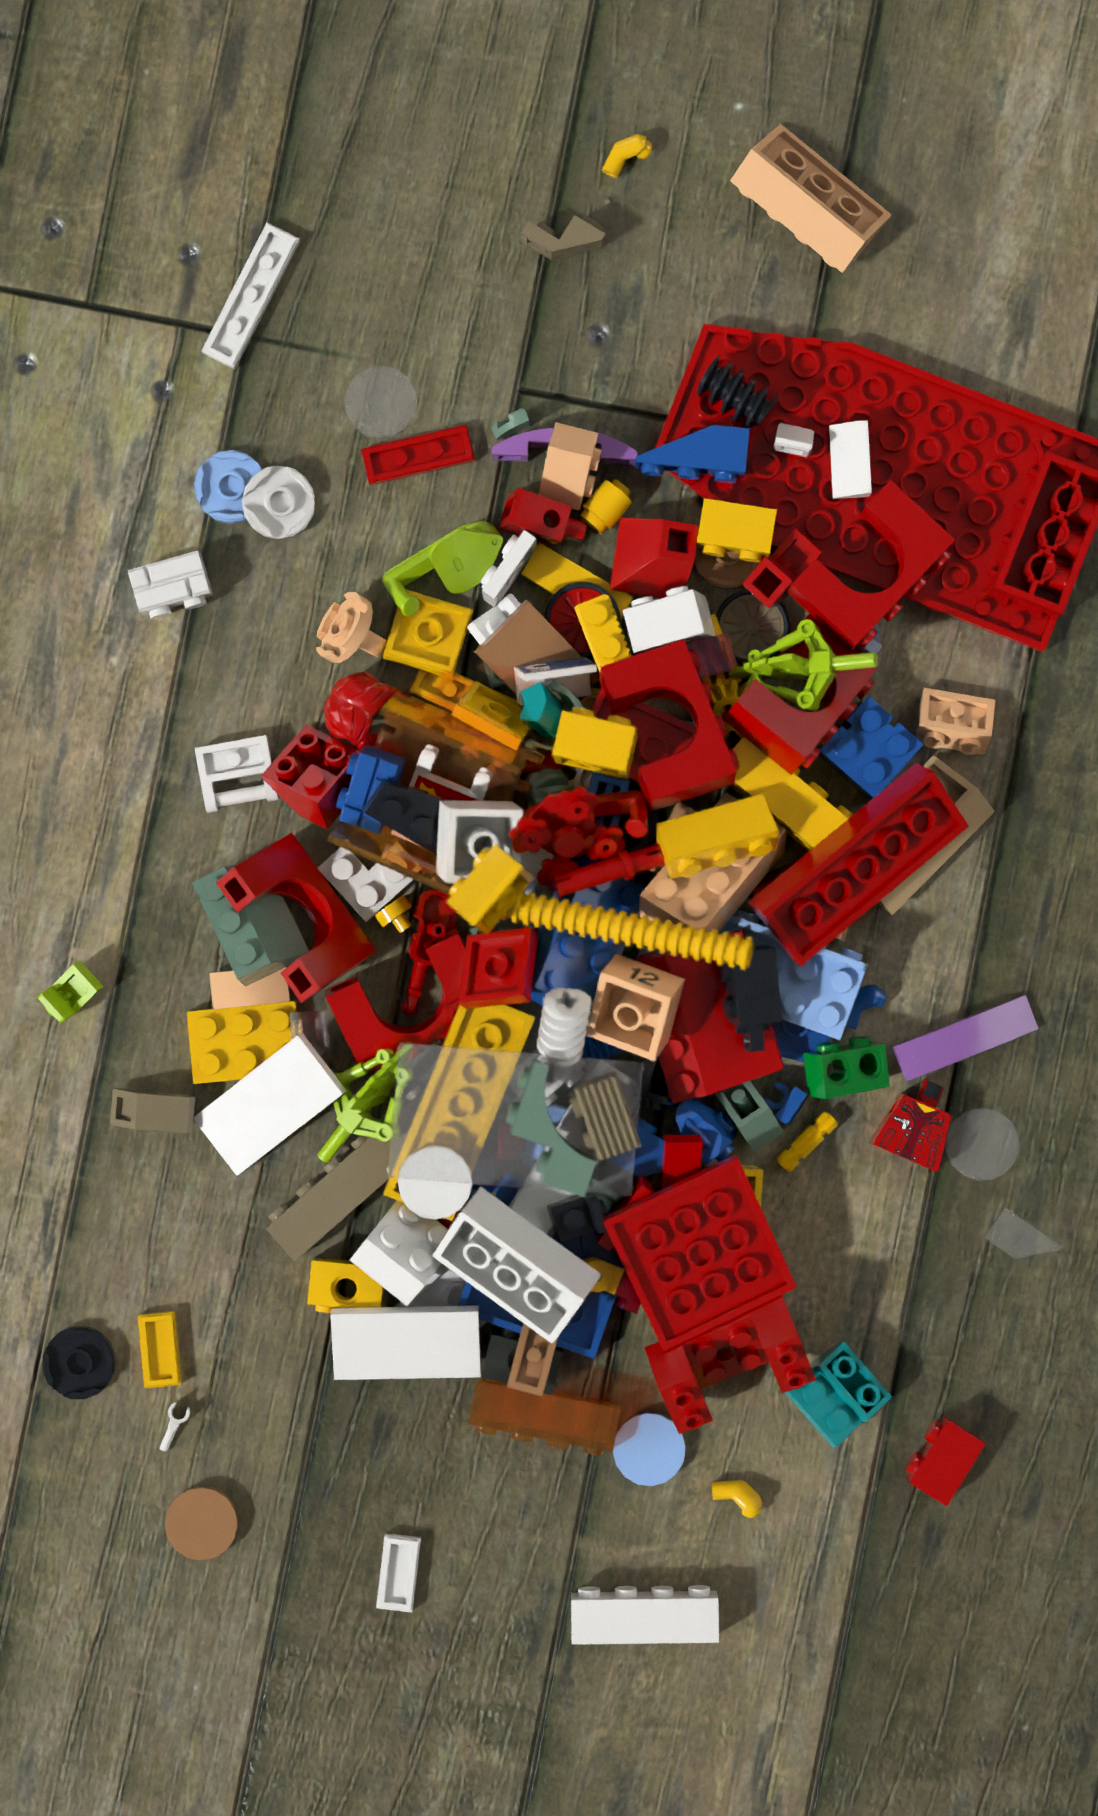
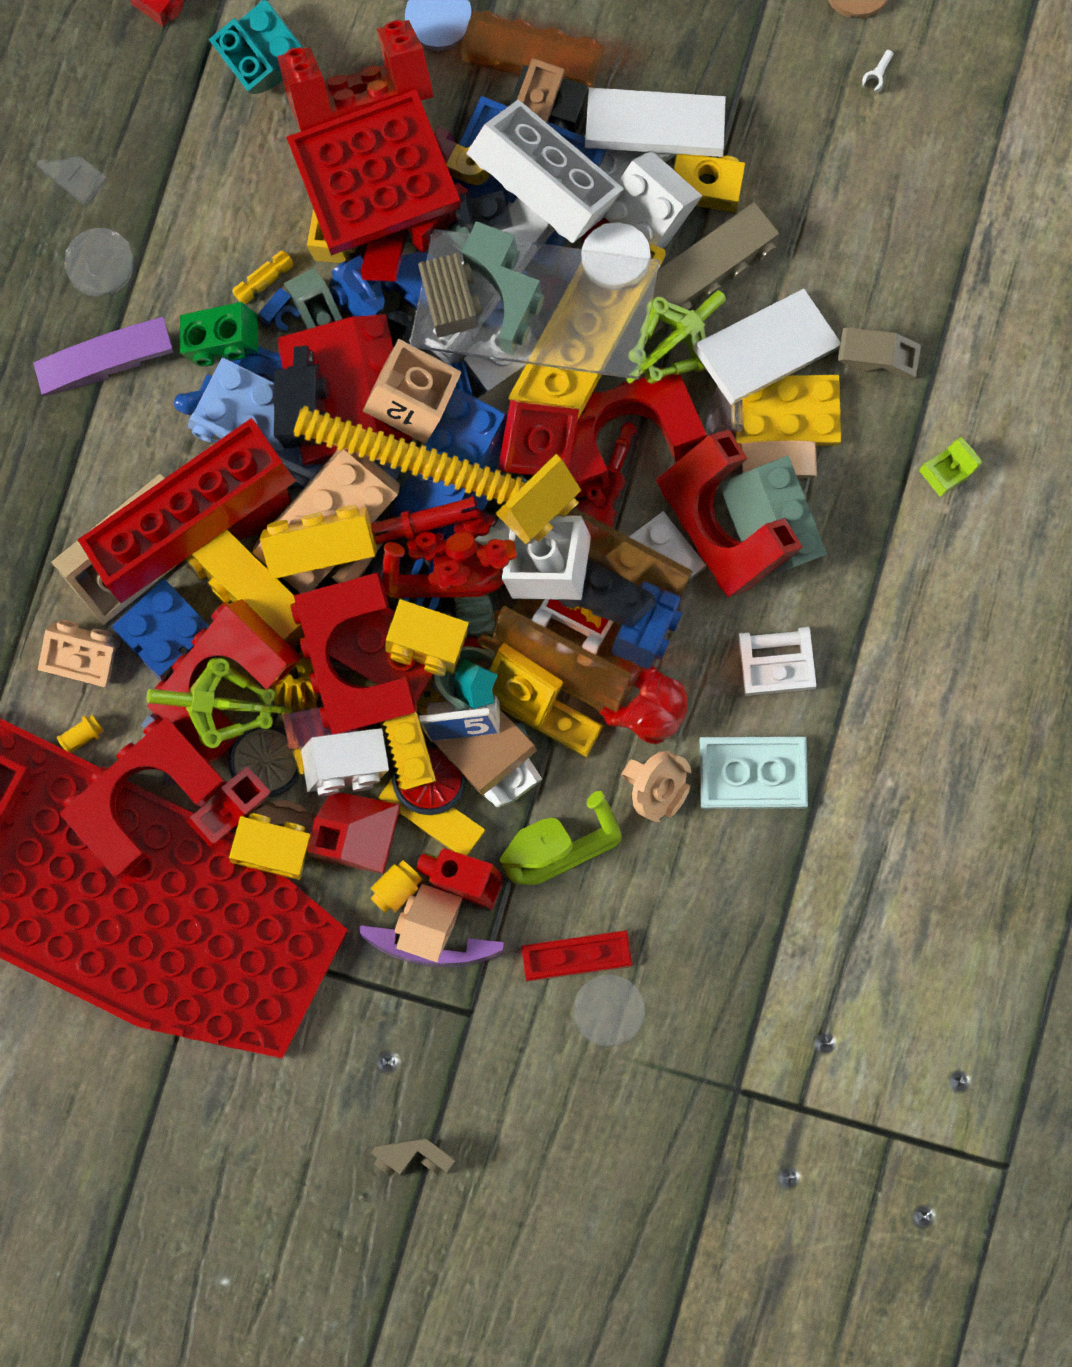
camera: 175 degrees left, 10 degrees down
black tile [42,1326,116,1399] -> none
white brick [128,550,213,619] -> none
yellow tile [138,1311,182,1388] -> none
light blue tile [194,450,262,524] -> none
white tile [202,223,300,369] -> none
white tile [242,466,315,539] -> none
red slope [261,725,360,829] -> none
yellow tile [375,895,412,933] -> none
yellow tile [383,590,474,679] -> none
white plate [480,530,537,607] -> none
sand green tile [491,408,529,441] -> none
white piece [537,988,591,1068] -> none
yellow arm [602,134,653,178] -> none
blue slope [635,425,749,483] -> none
black piece [697,354,780,431] -> none
light nougat slope [730,124,892,273] -> none
white slope [773,423,814,457] -> none
white slope [829,420,871,499] -> none
red torso [869,1079,951,1172] -> none
none -> yellow pin [56,714,104,753]
none -> light aqua tile [699,737,808,809]

